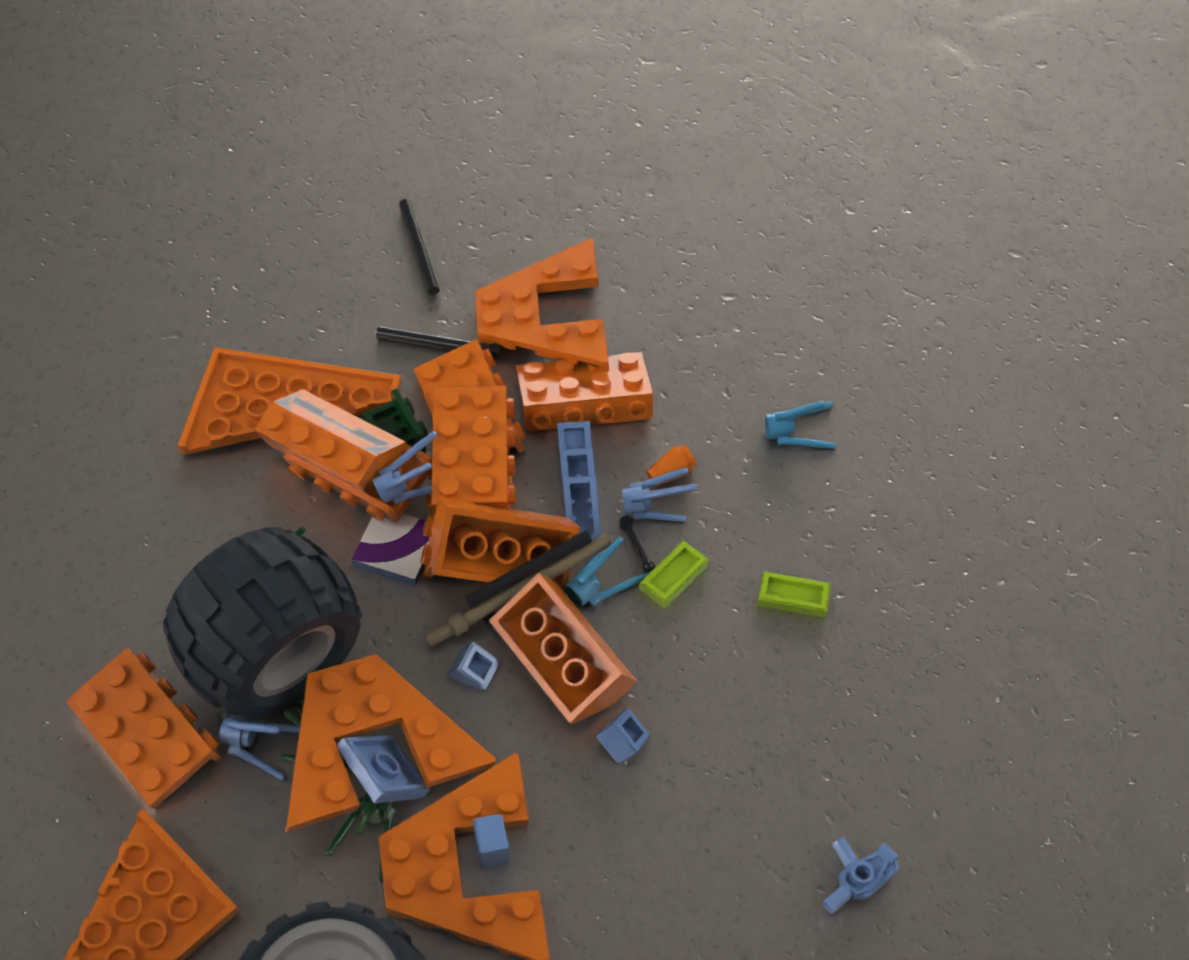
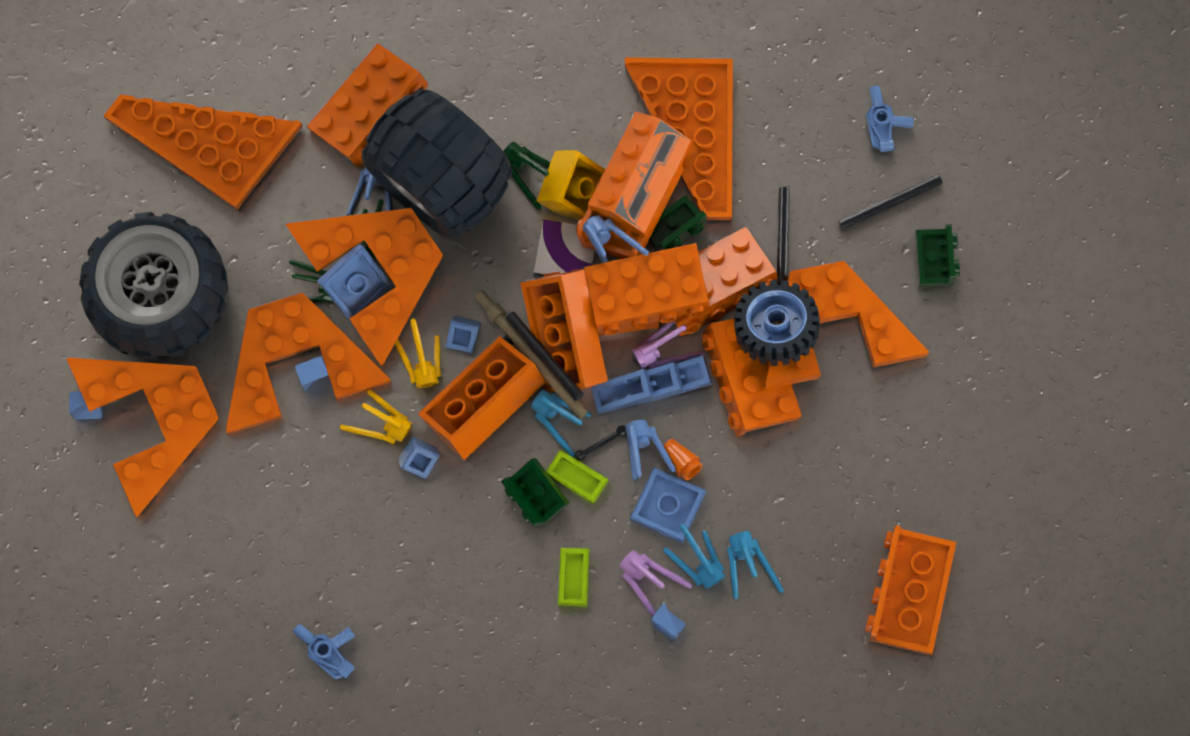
camera: 85 degrees right, 20 degrees up
none -> yellow plant [340,389,413,445]
none -> yellow plant [395,318,442,389]
none -> dark green bracket [501,458,570,527]
none -> yellow slope [536,150,606,221]
none -> lavender plant [619,550,692,616]
none -> medium blue tile [630,467,706,544]
none -> lavender plant [632,322,705,369]
none -> medium blue slope [651,603,686,641]
none -> dark azure plant [663,524,725,589]
none -> wheel [734,280,820,366]
none -> orange bracket [865,525,957,656]
none -> medium blue piece [866,86,914,153]
none -> dark green bracket [915,224,960,287]

